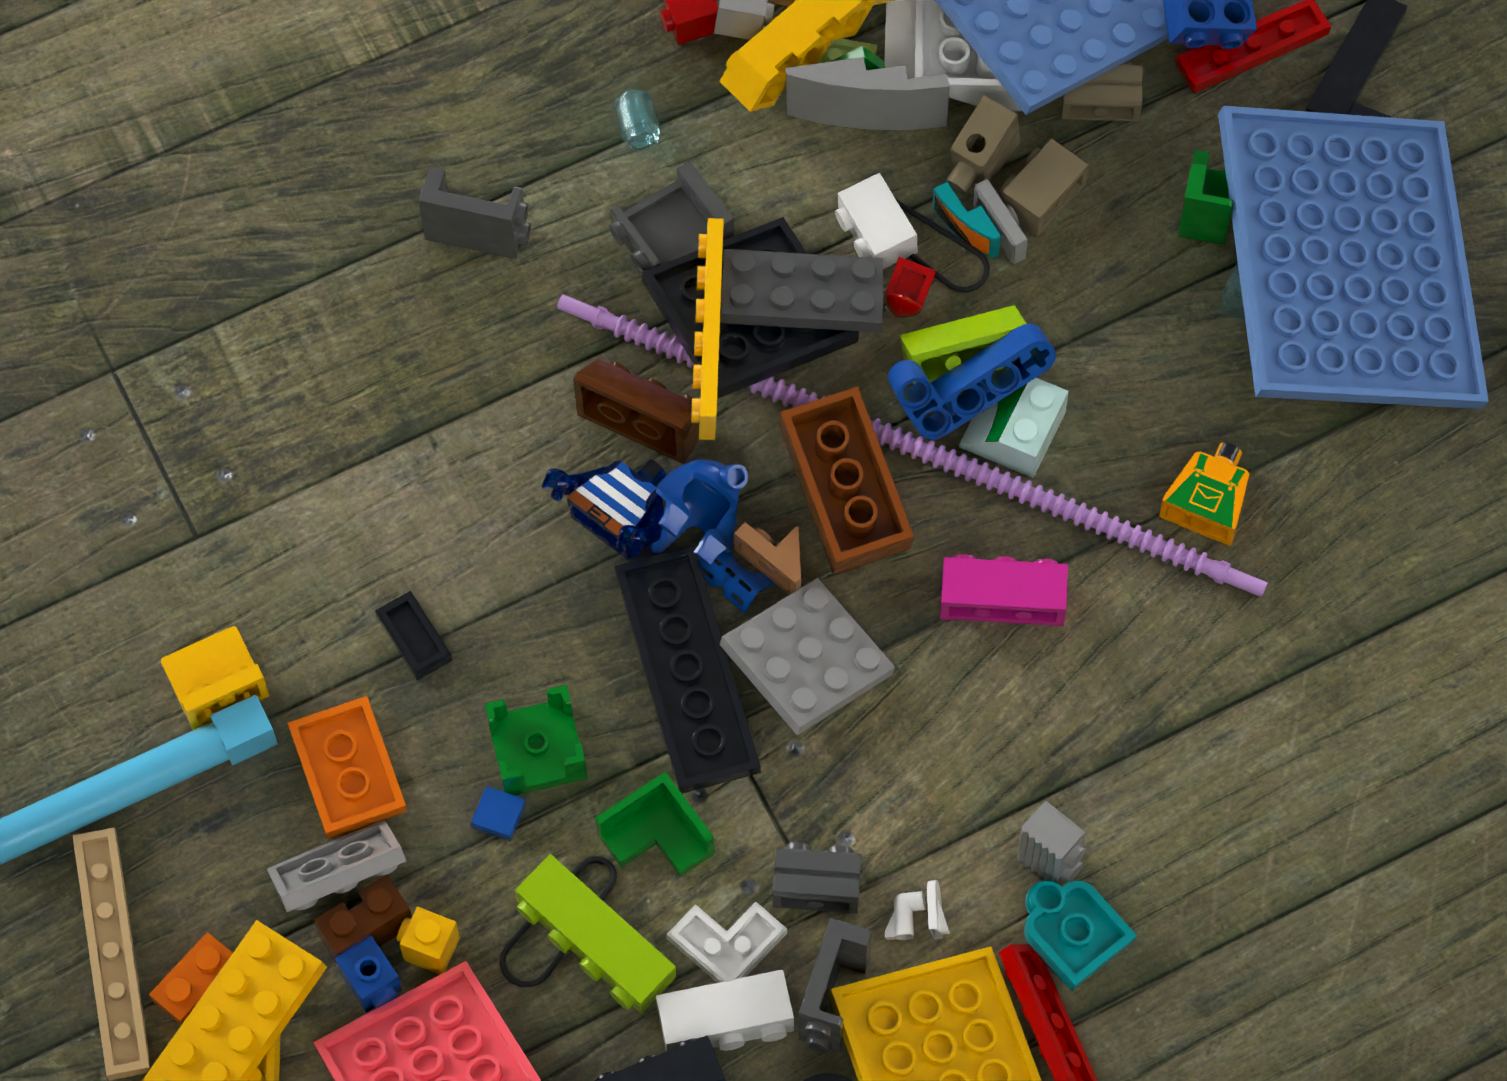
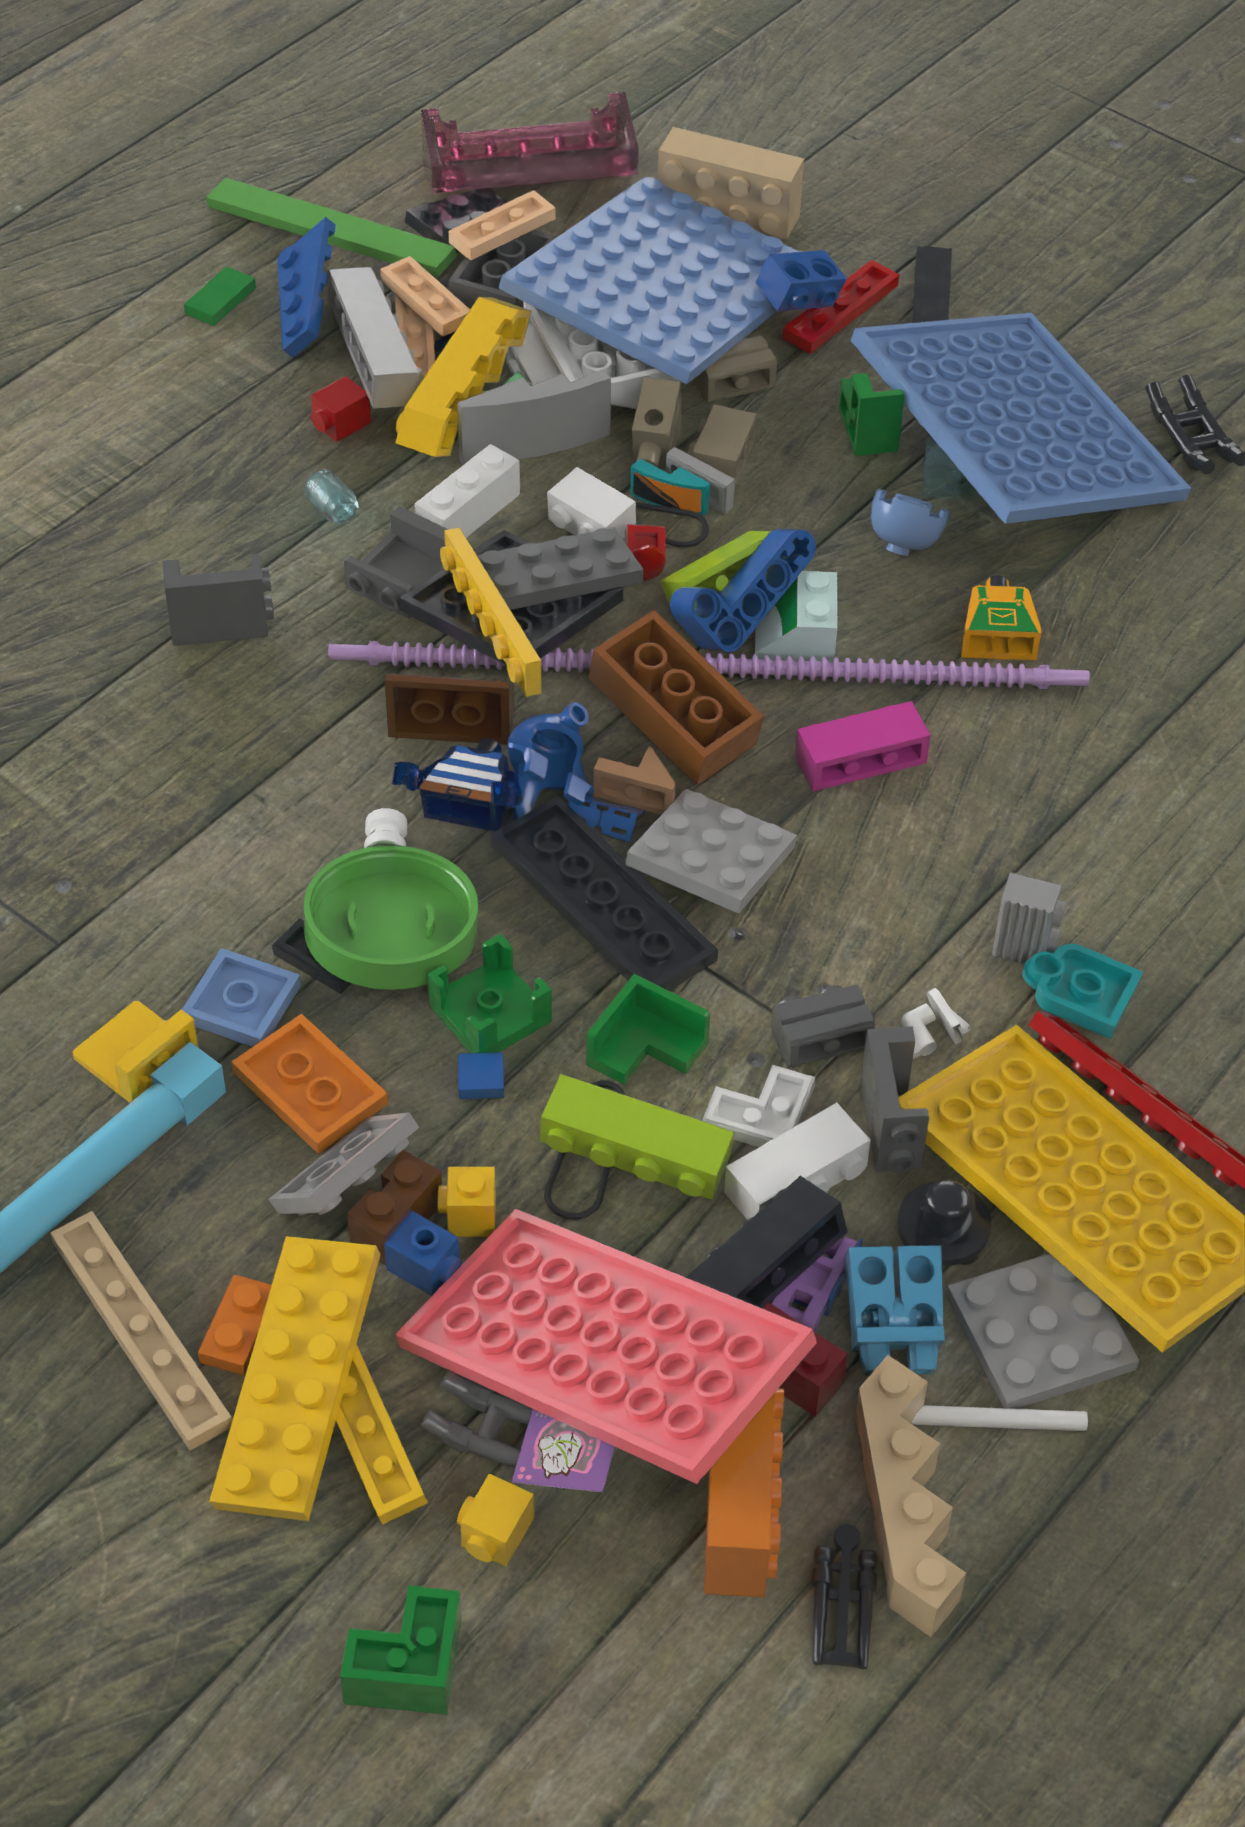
camera: 25 degrees left, 15 degrees down
none -> medium blue plate [182,948,301,1047]
none -> bright green piece [304,845,478,990]
none -> white wheel [364,808,407,848]
none -> white brick [415,444,520,538]
none -> medium blue cylinder [870,489,950,556]

